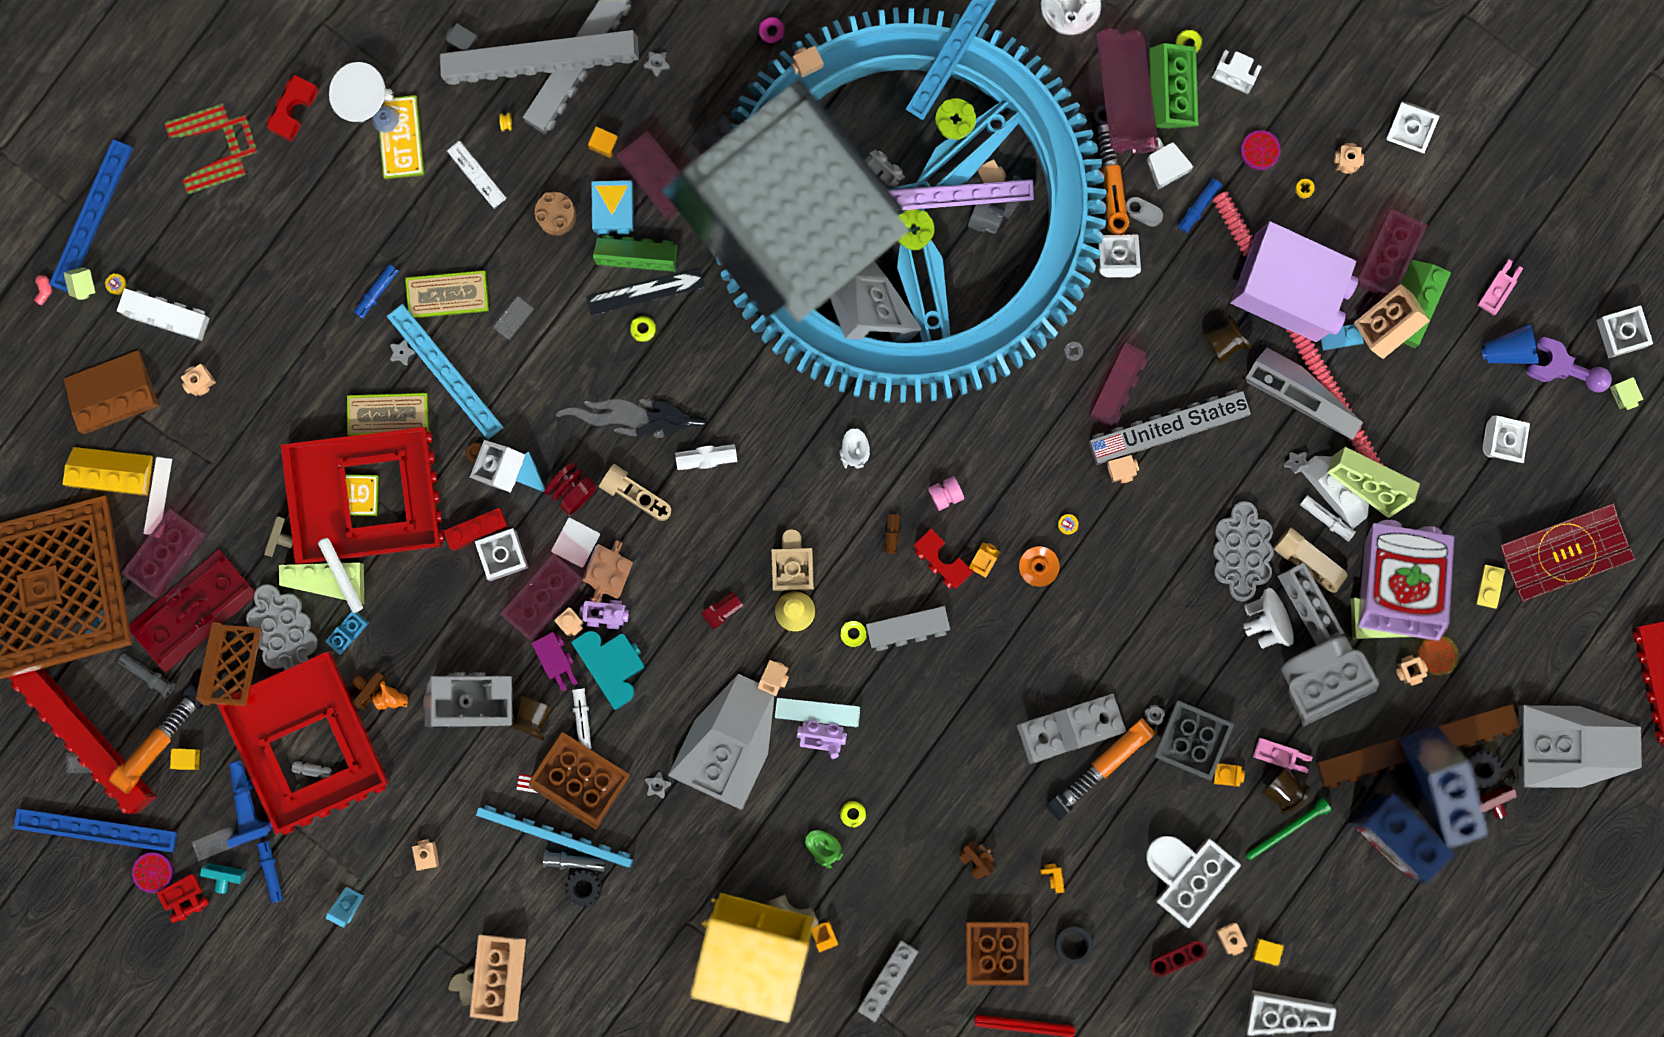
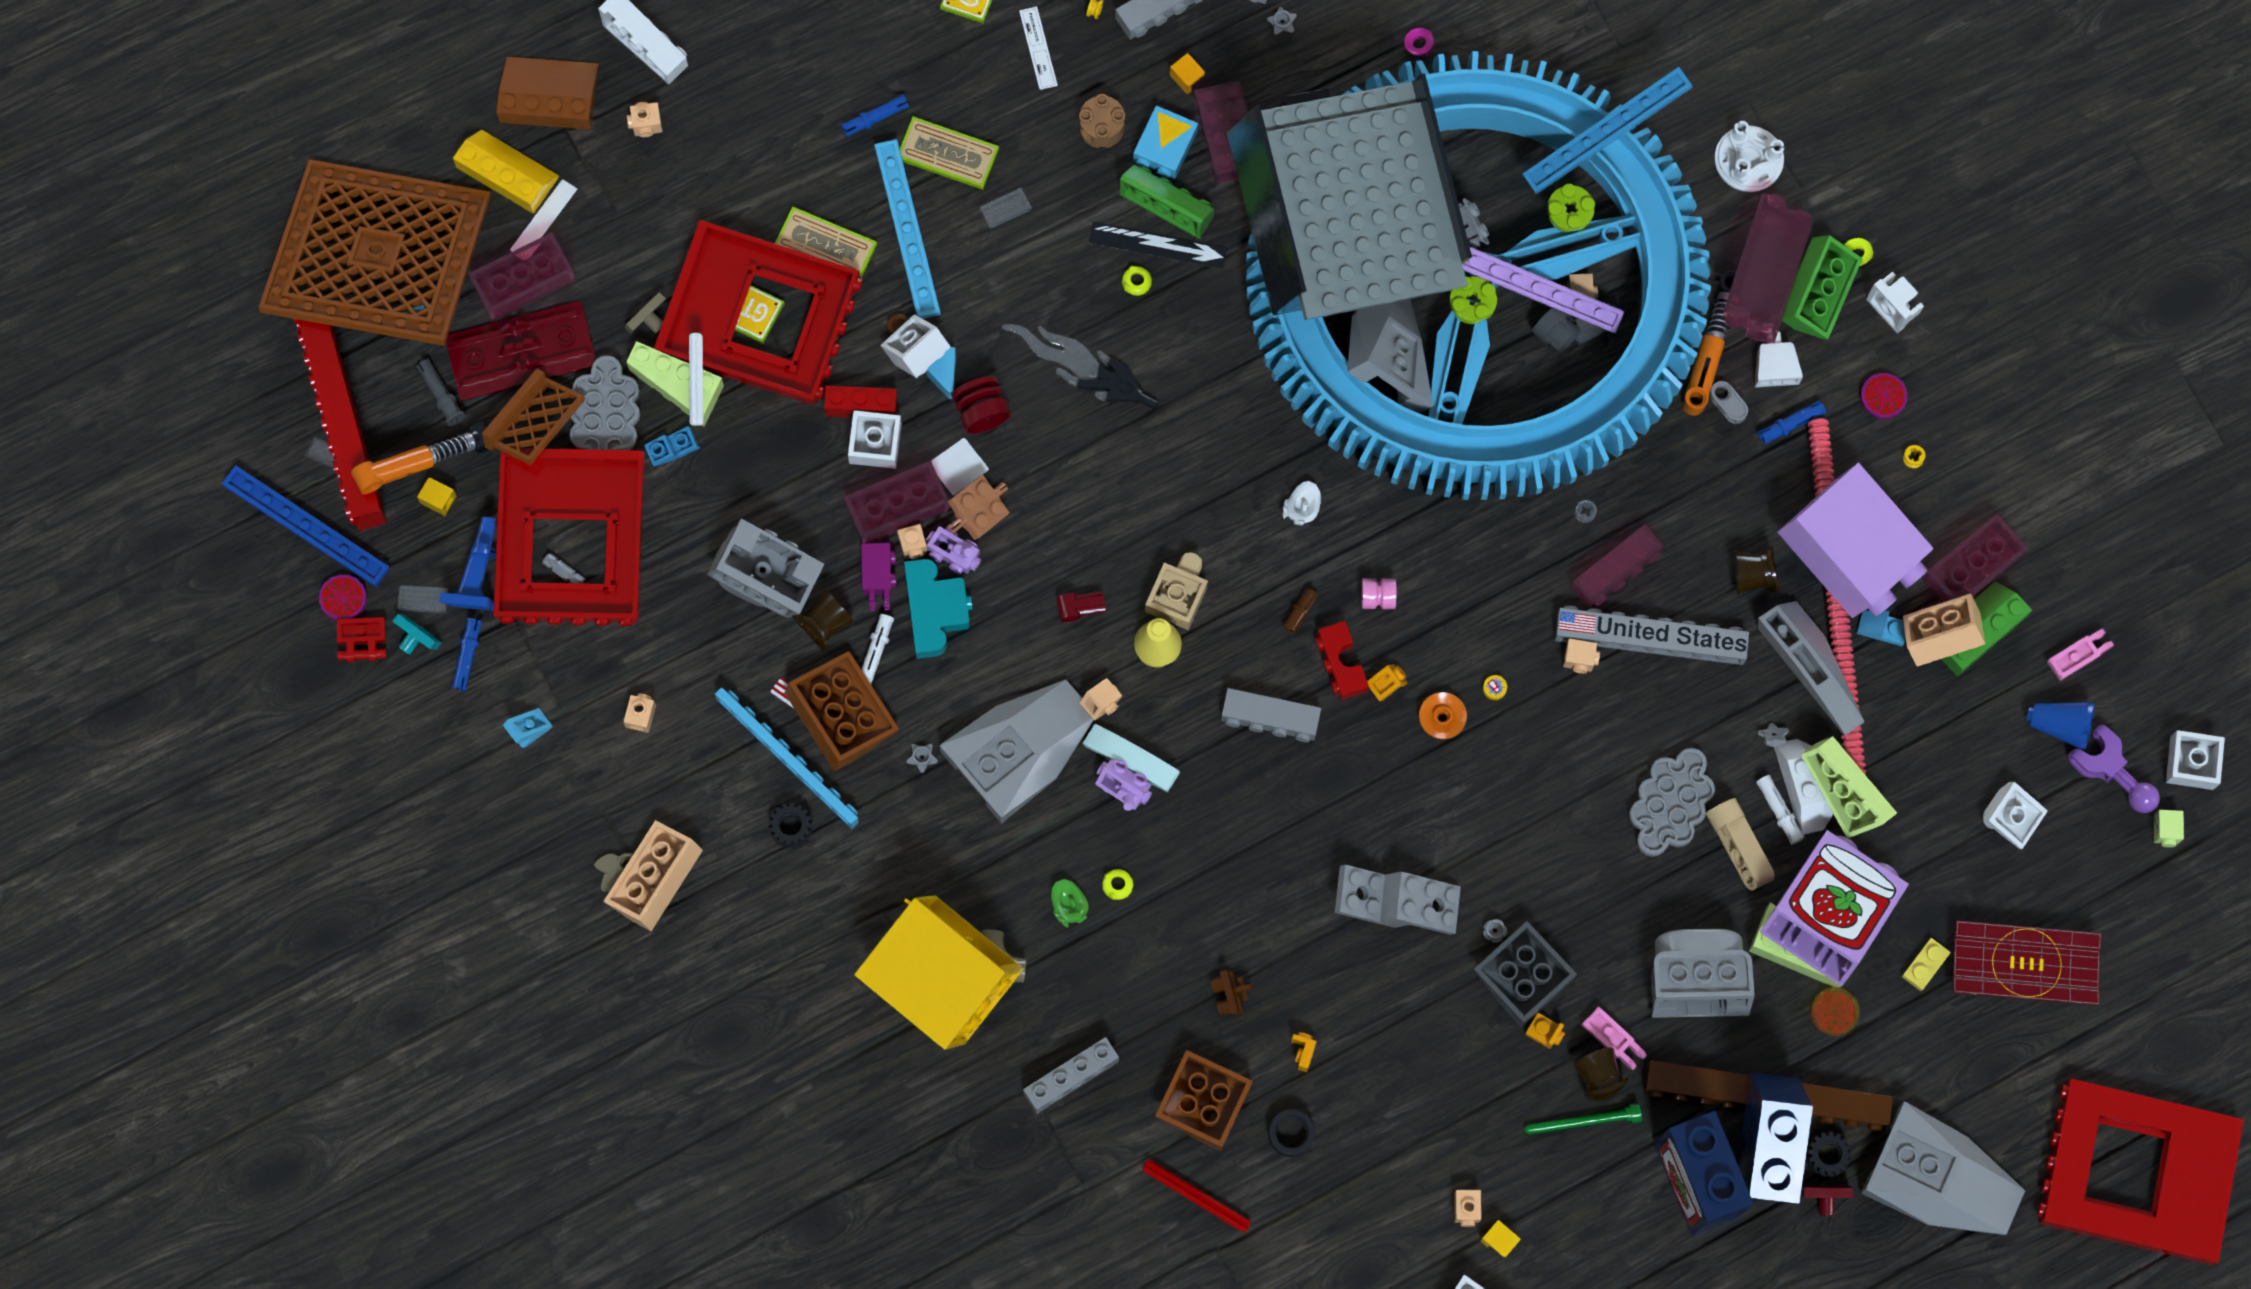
camera: 15 degrees right, 10 degrees down
reddish brown tile [352,672,389,710] -> none
orange animal [373,681,409,710] -> none
light grey plate [391,340,415,365] -> none
dark grey pin [543,850,605,872] -> none
tan beam [599,464,671,521] -> none
white piece [675,444,737,470] -> none
light nougat brick [791,46,824,78] -> none
light orange panel [811,921,838,952] -> none
neon yellow piece [841,621,866,647] -> none
piece [1045,718,1156,821] -> none
white slope [1098,235,1141,277] -> none
white brick [1147,836,1241,928] -> none
dark red beam [1149,940,1207,977] -> none
white piece [1244,588,1294,649] -> none
light grey brick [1278,562,1344,646] -> none
light nougat brick [1334,143,1364,173] -> none
white slope [1387,101,1439,153] -> none
light nougat brick [1396,655,1428,686] -> none

